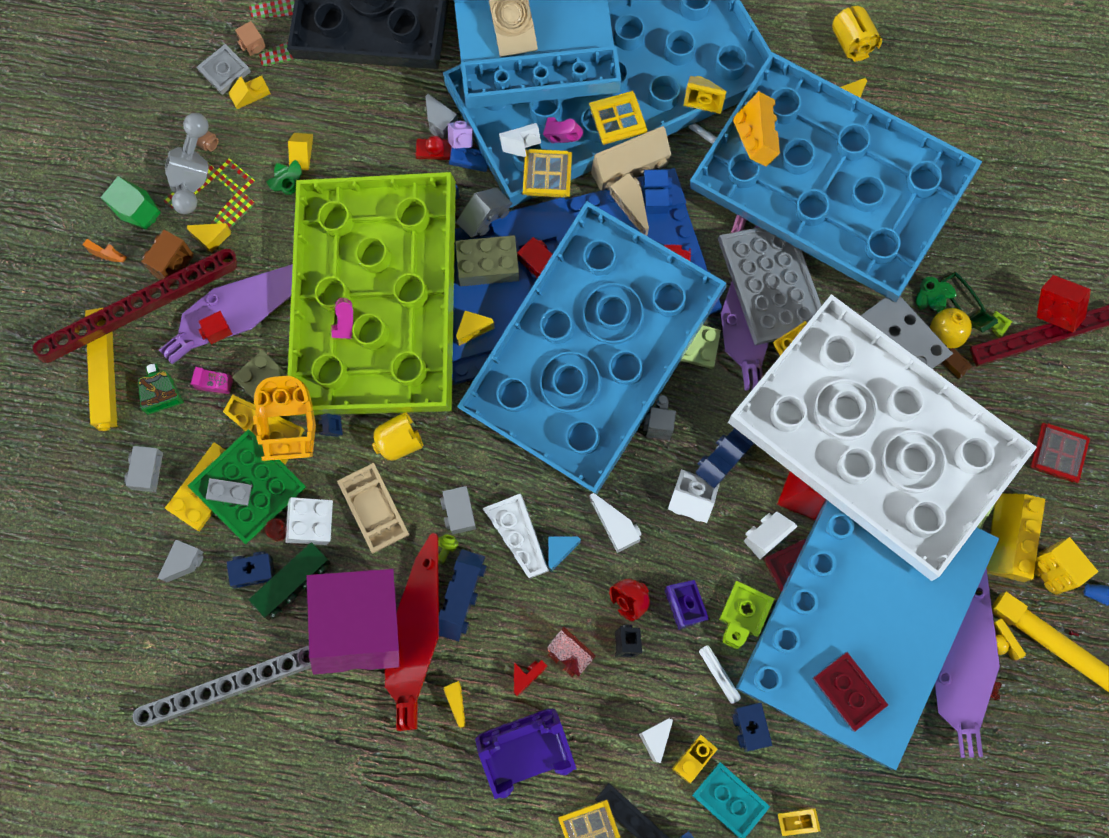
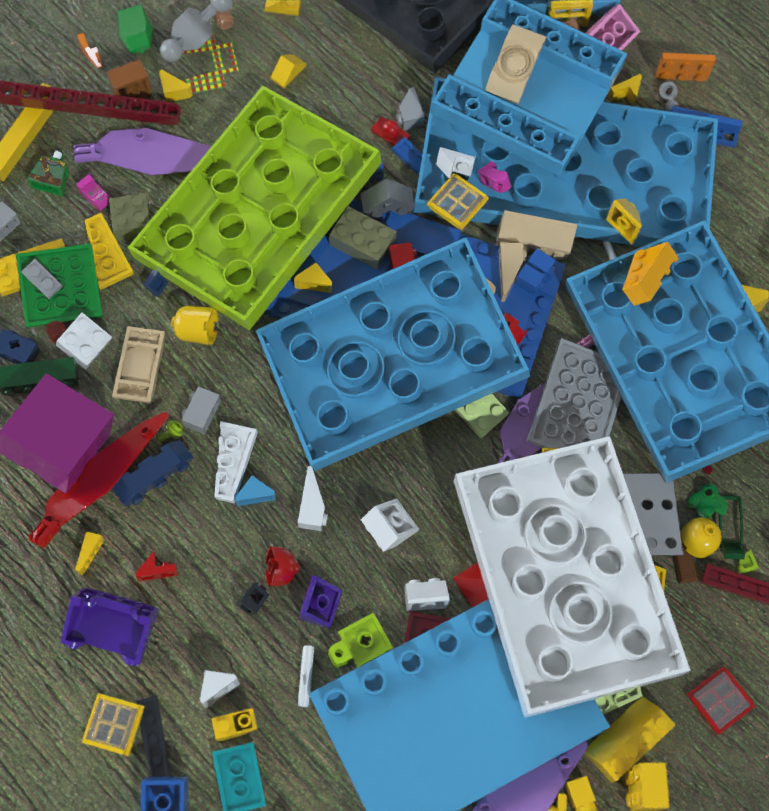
camera: 30 degrees right, 5 degrees down
red brick [198,311,233,344] -> none
light orange slope [253,376,316,461] -> none
green plate [266,160,302,195] -> none
dark pink leg [331,298,353,339] -> none
lavender brick [448,121,473,149] -> none
clear red slope [547,627,596,678] -> none
yellow piece [589,91,647,145] -> none
dark grey brick [643,395,676,441] -> none
dark blue brick [695,428,755,488] -> none
dark blue brick [732,703,773,752] -> none
dark red plate [812,652,888,732] -> none

